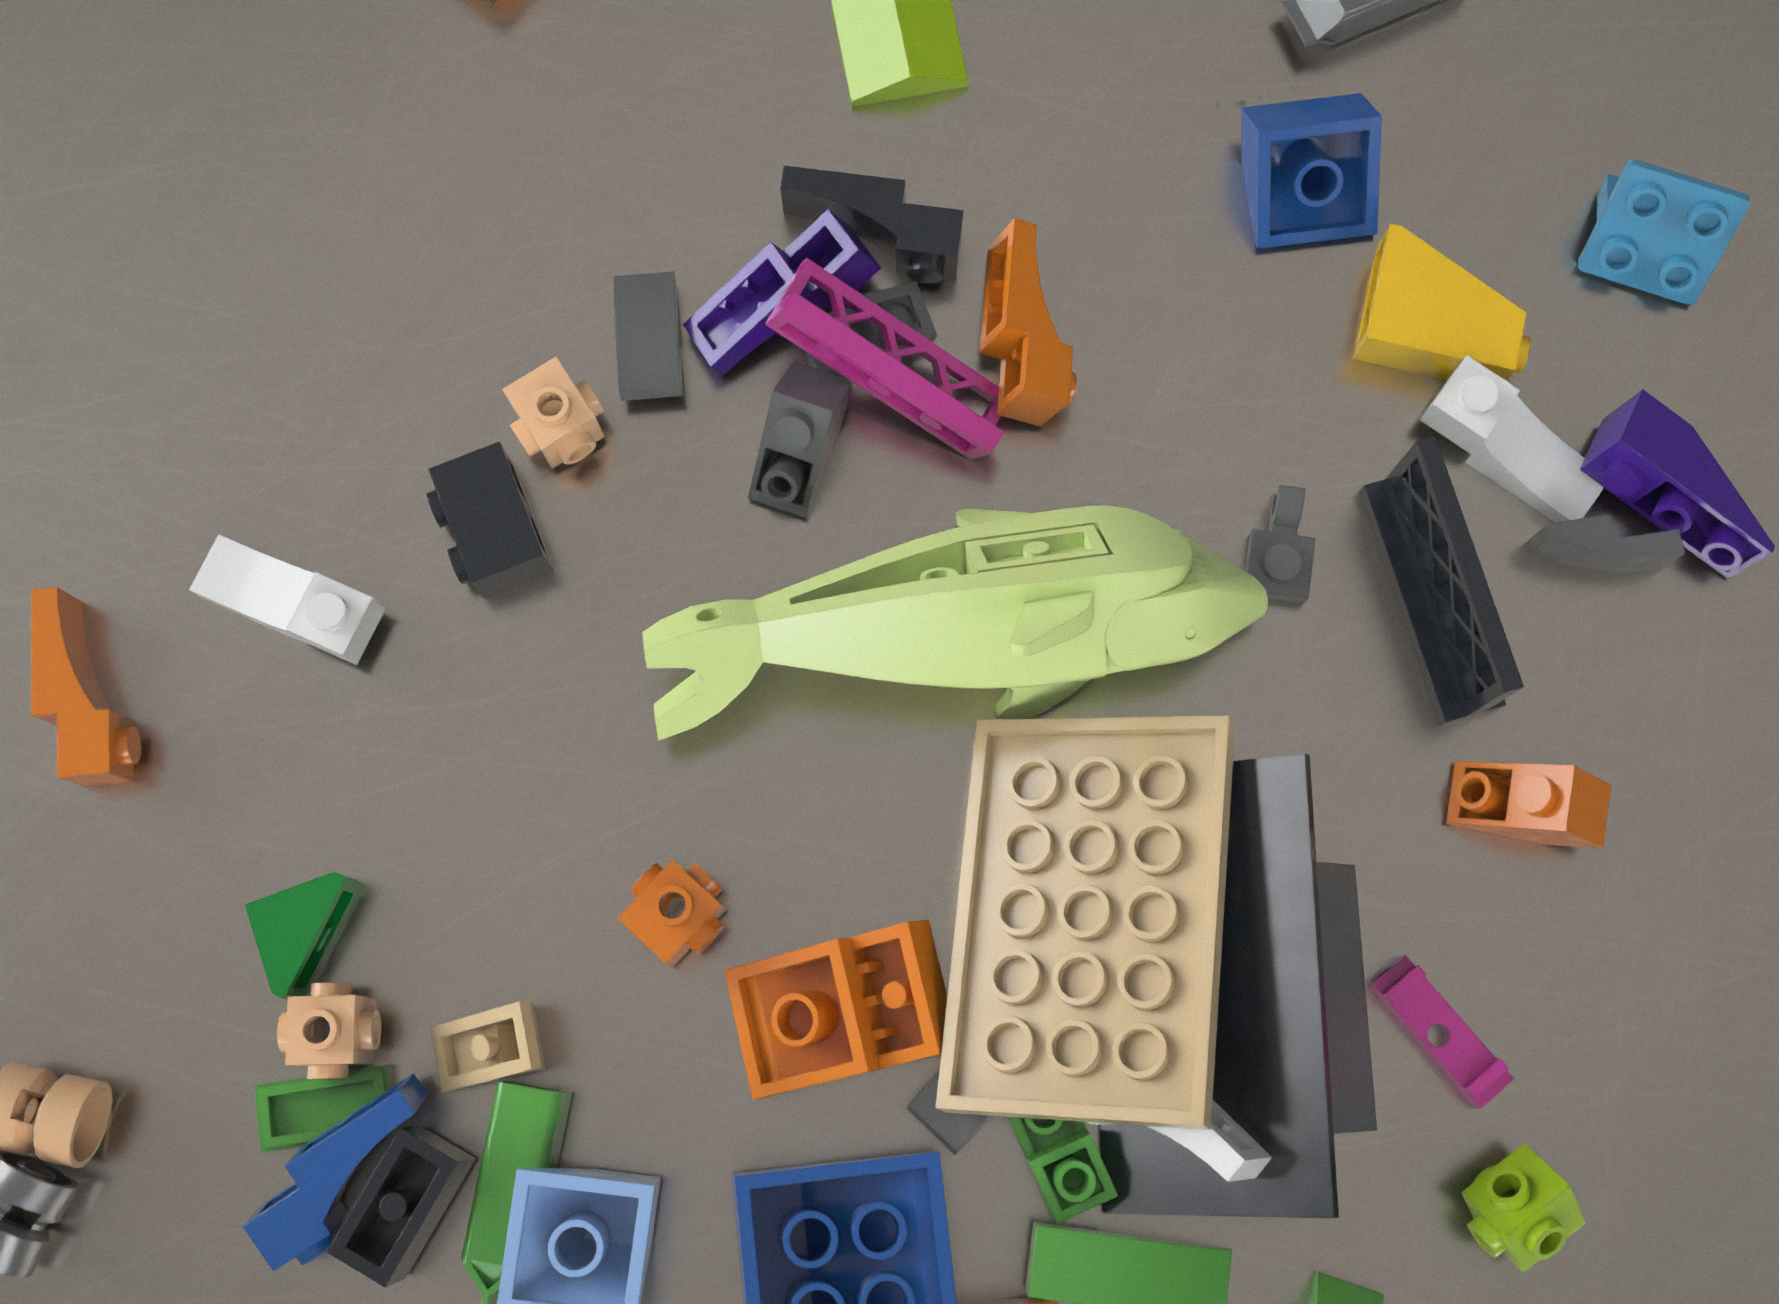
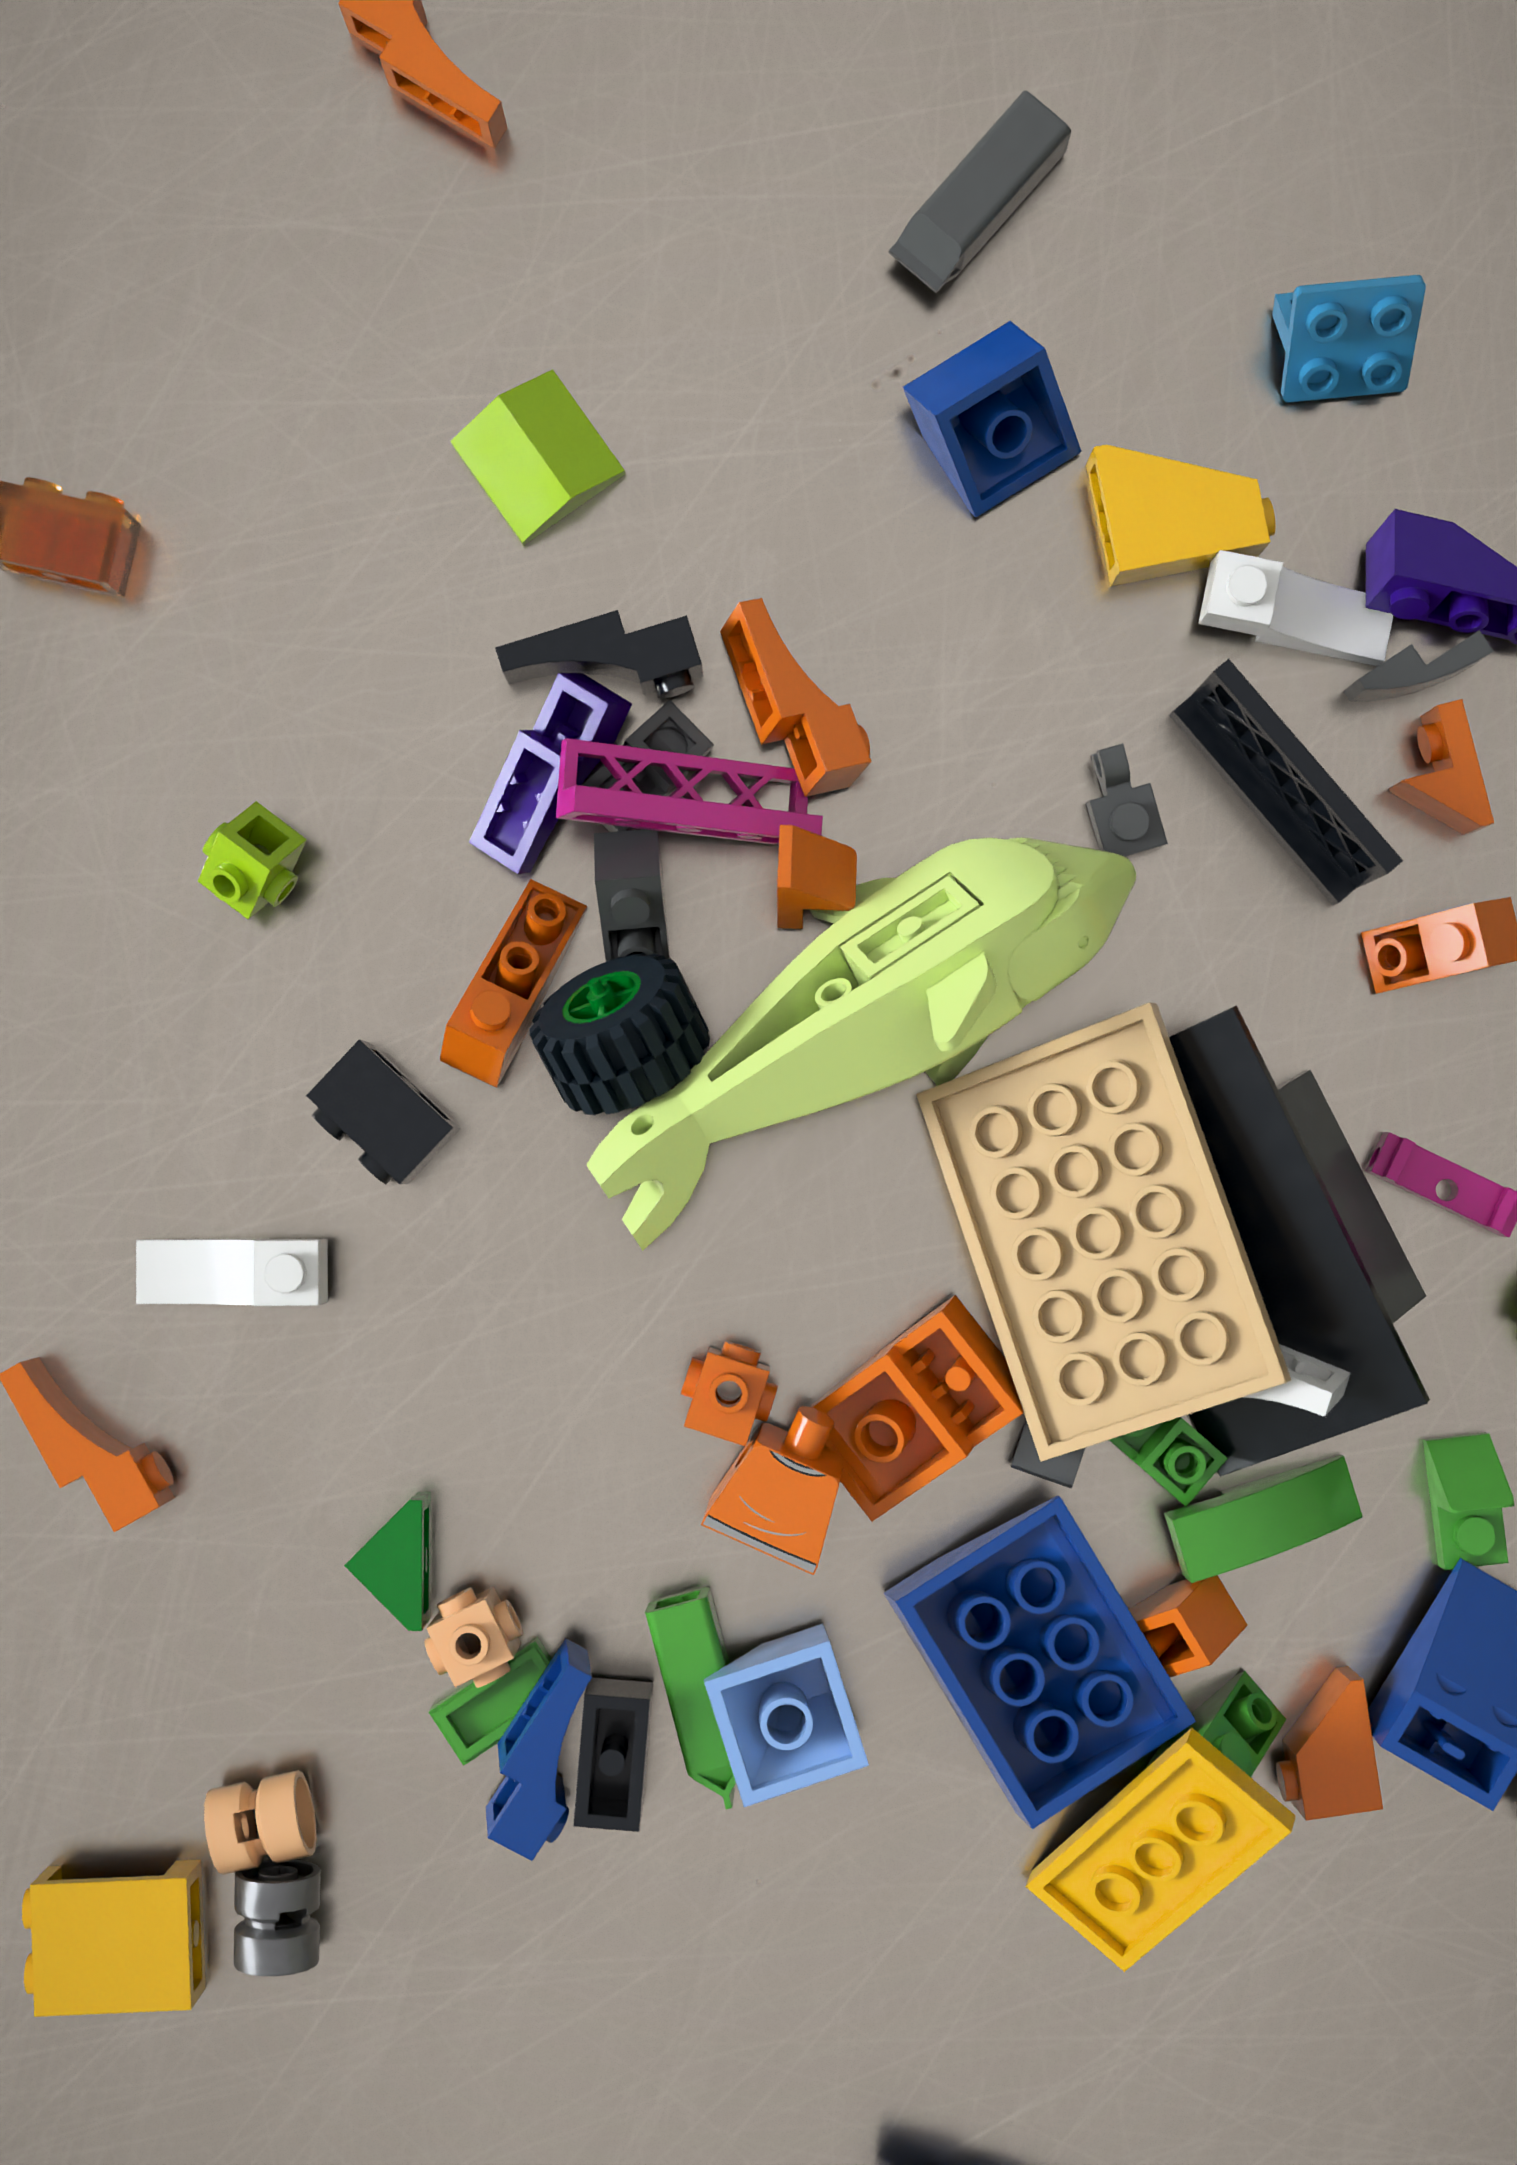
camera: 25 degrees left, 10 degrees up
tan slope [431,1000,546,1093] -> none
light nougat brick [502,357,605,469] -> none
dark grey slope [613,271,683,401] -> none
none -> lime brick [198,801,307,920]
none -> orange slope [440,879,587,1088]
none -> black wheel [530,953,710,1115]
none -> orange torso [701,1406,844,1575]
none -> orange slope [777,825,857,929]
none -> orange slope [1389,699,1494,835]

